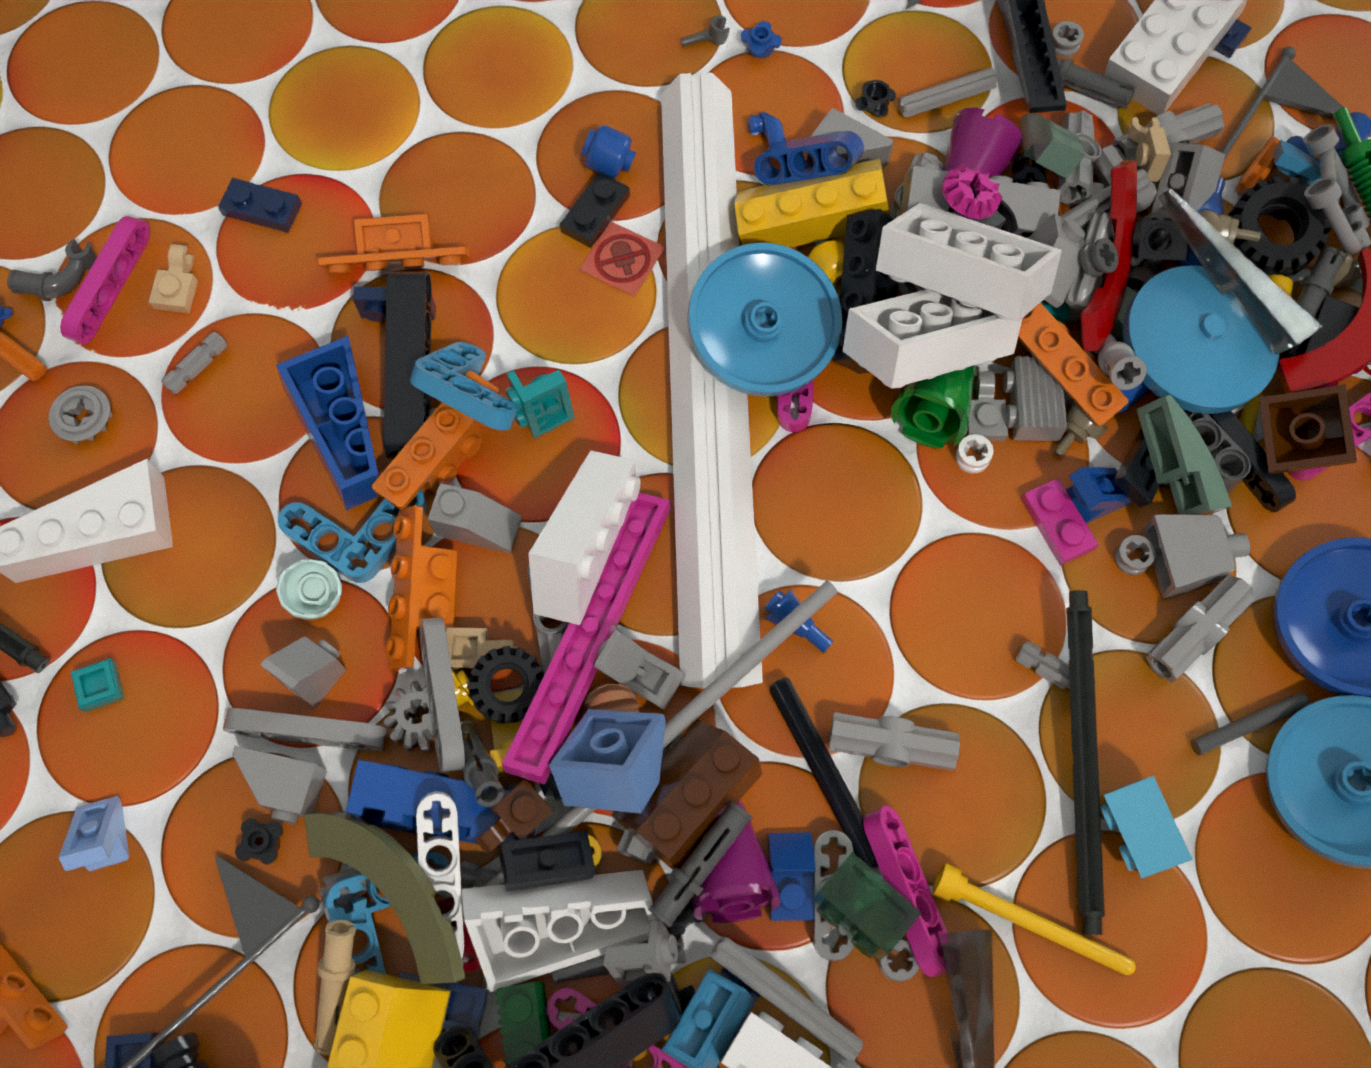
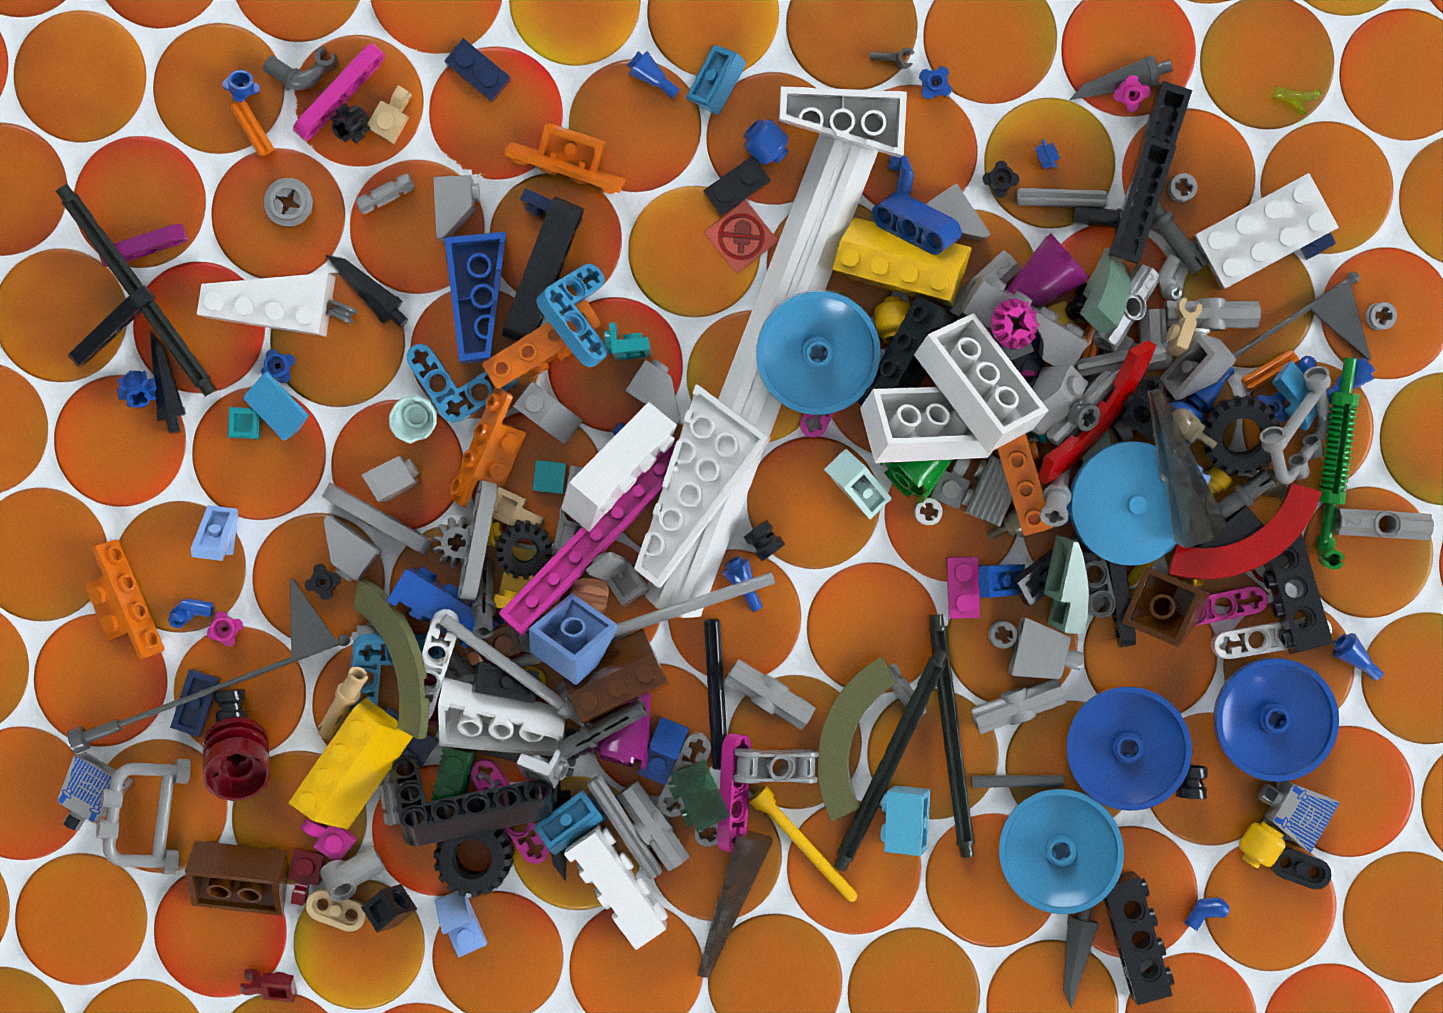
camera: 25 degrees right, 20 degrees up
none -> blue arm [168,599,214,628]
none -> dark pink plate [207,611,243,647]
none -> dark azure slope [243,372,309,440]
none -> blue plate [261,349,295,383]
none -> black bar [326,255,408,328]
none -> dark grey bush [327,300,358,325]
none -> black gear [330,103,370,144]
none -> light grey slope [433,175,480,243]
none -> light grey bar [439,614,594,726]
none -> teal tile [532,460,567,494]
none -> light grey piece [616,780,690,871]
none -> light grey slope [625,359,681,426]
none -> blue cone [627,51,680,99]
none -> white wing [634,384,770,588]
none -> dark azure slope [686,45,746,115]
none -> light grey piece [733,748,819,783]
none -> black wheel [743,520,785,562]
none -> white wedge [778,86,907,158]
none -> olive tile [818,657,897,822]
none -> light aqua slope [824,449,892,519]
none -> pearl dark grey piece [929,614,975,858]
none -> blue plate [1035,139,1060,170]
none -> black piece [1072,207,1122,230]
none -> light grey arm [1157,254,1182,301]
none -> light grey bush [1365,302,1397,330]

